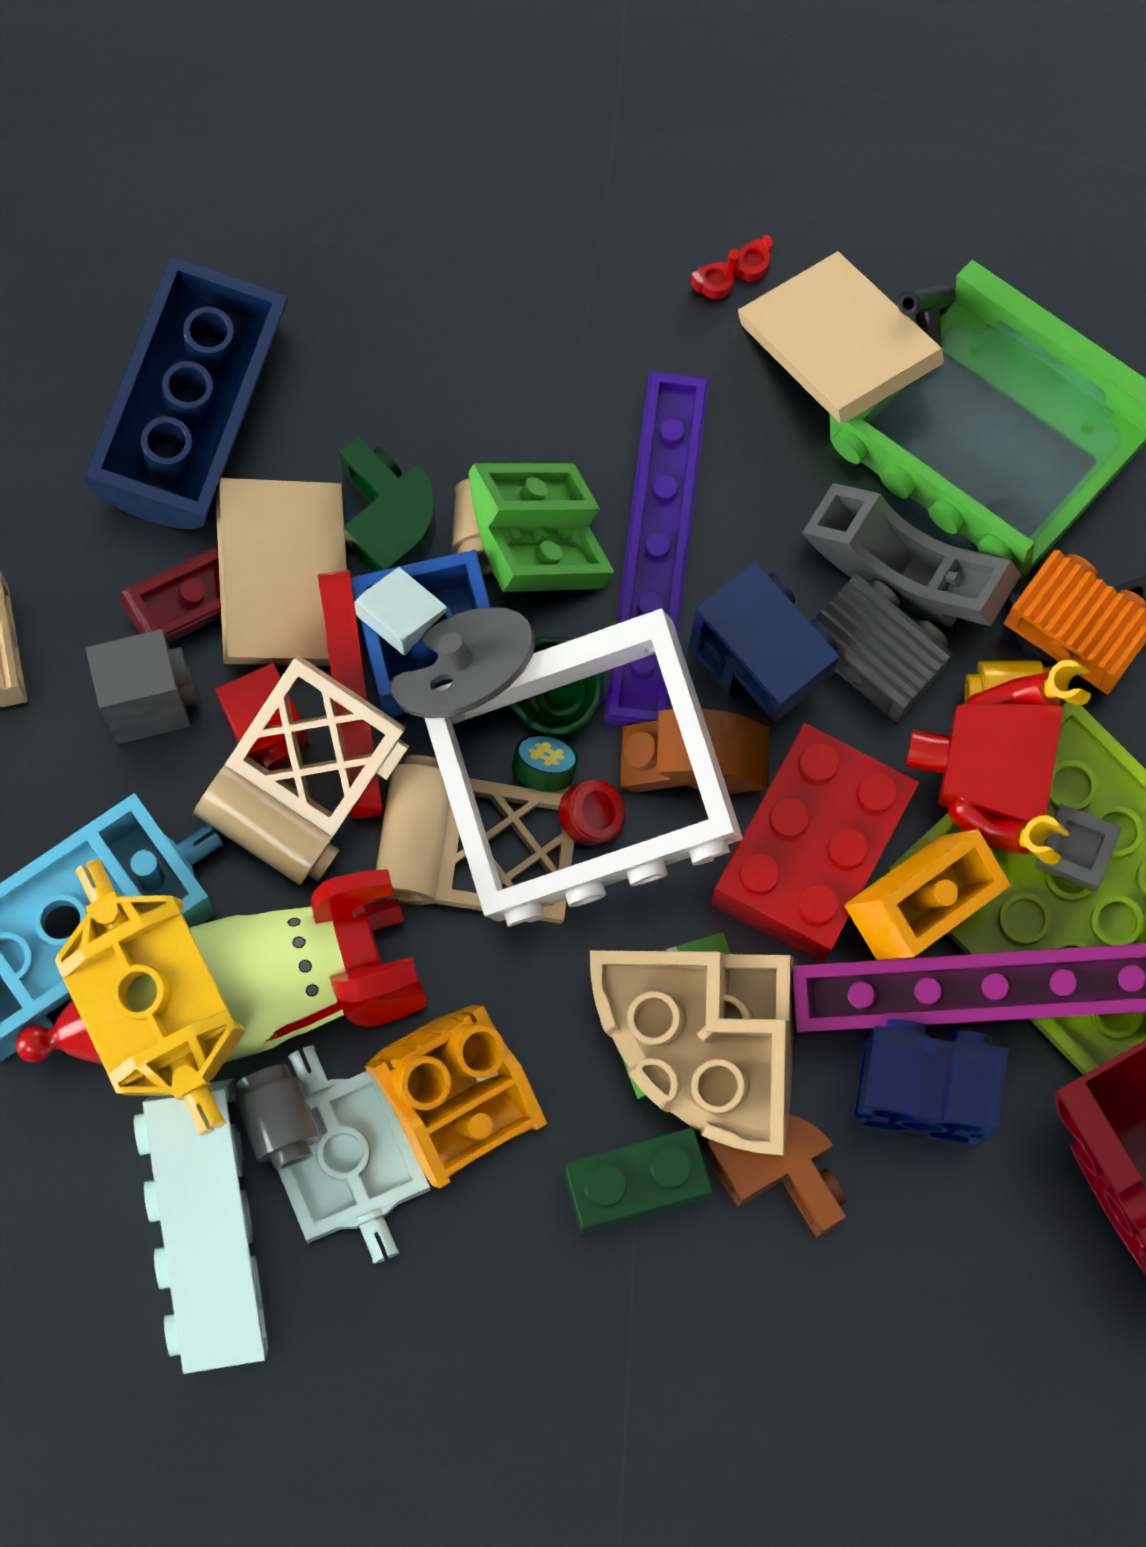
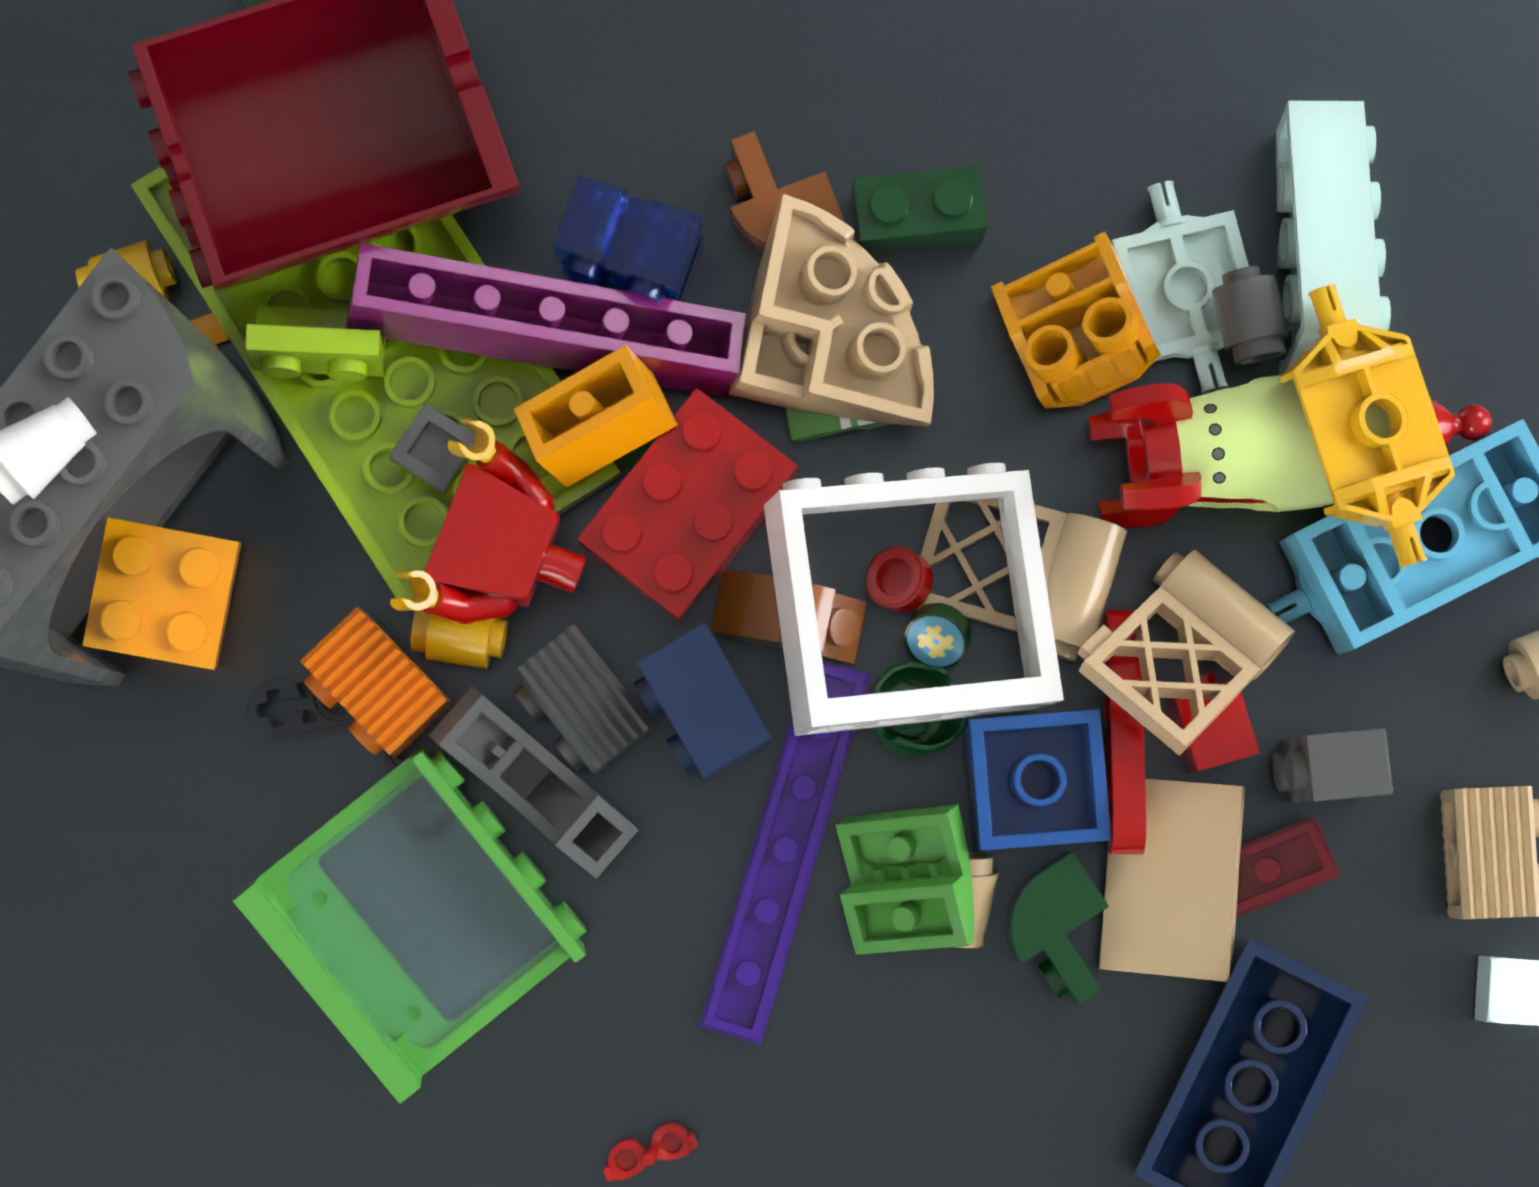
camera: 170 degrees left, 10 degrees up
light aqua slope [354,567,447,656] -> none
dark grey piece [390,608,535,718] -> none
tan tile [738,251,944,425] -> none
black piece [897,284,955,348] -> none

